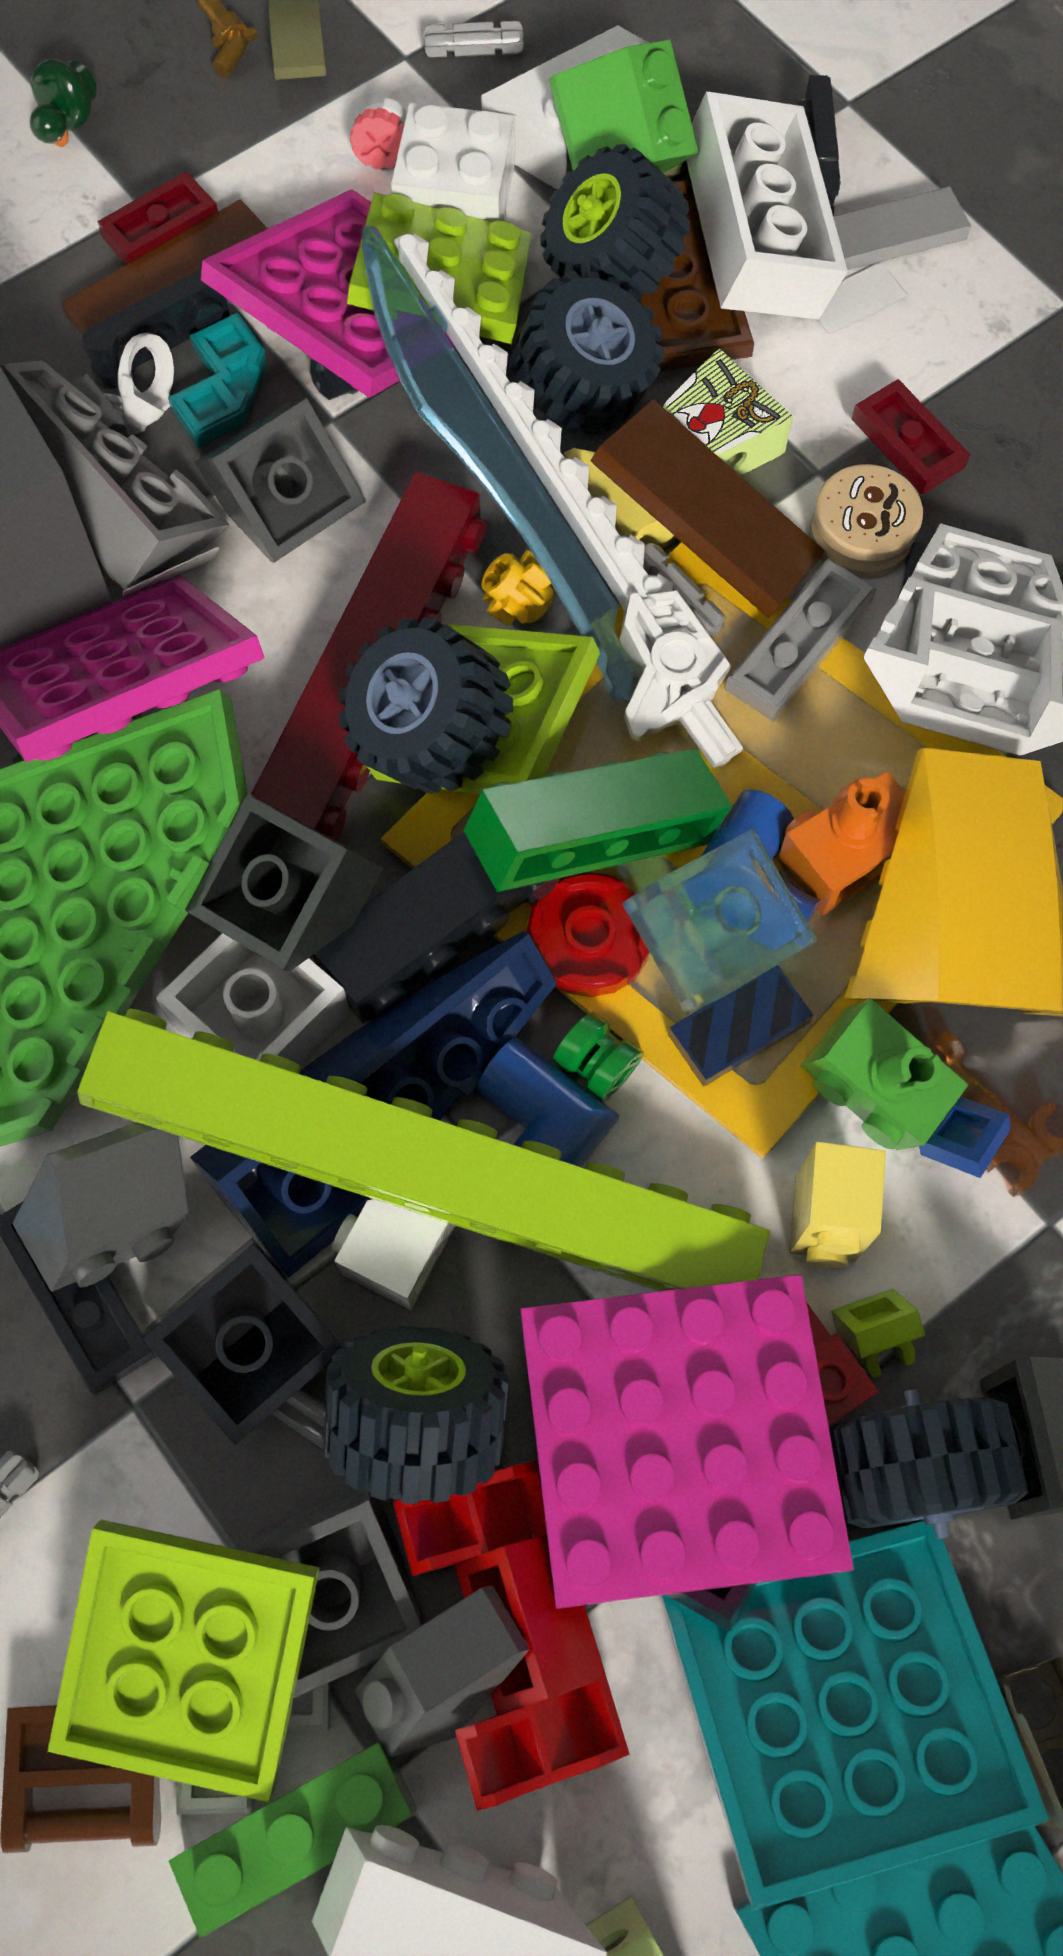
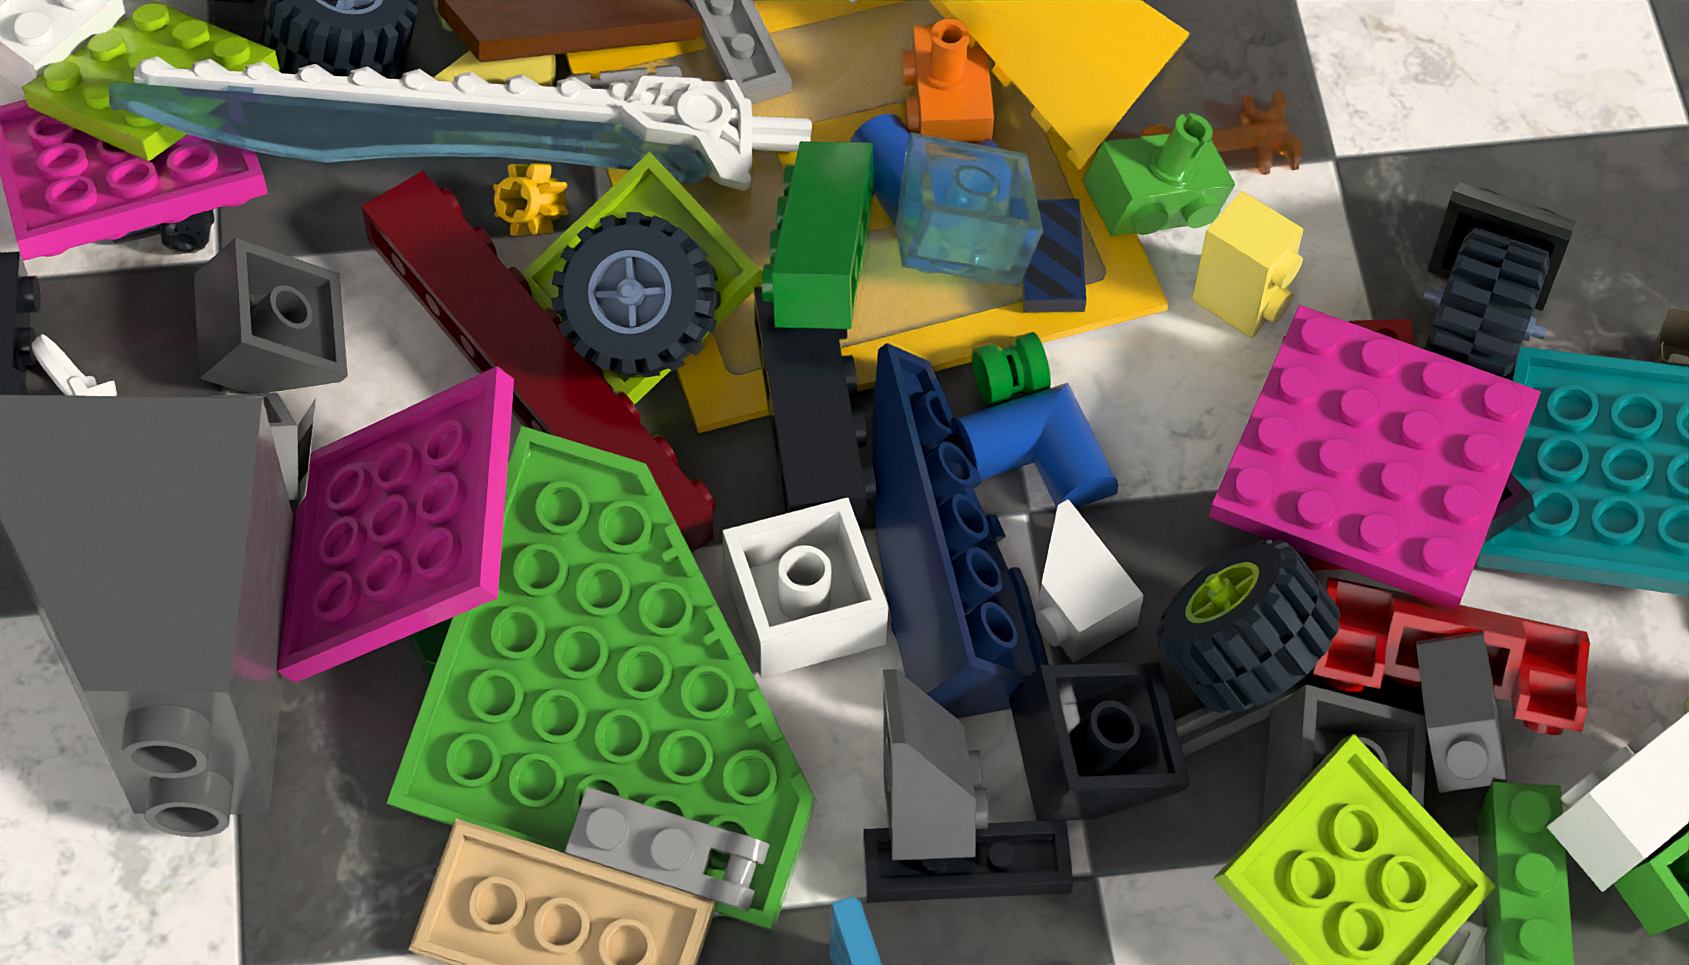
camera: 60 degrees left, 10 degrees down
lime brick [77,1009,770,1291] -> none
teal tile [168,312,267,448] -> none
pearl dark grey slope [185,794,384,972] -> none
red tile [527,872,654,997] -> none
lime tile [831,1288,925,1378] -> none
blue plate [919,1096,1011,1178] -> none

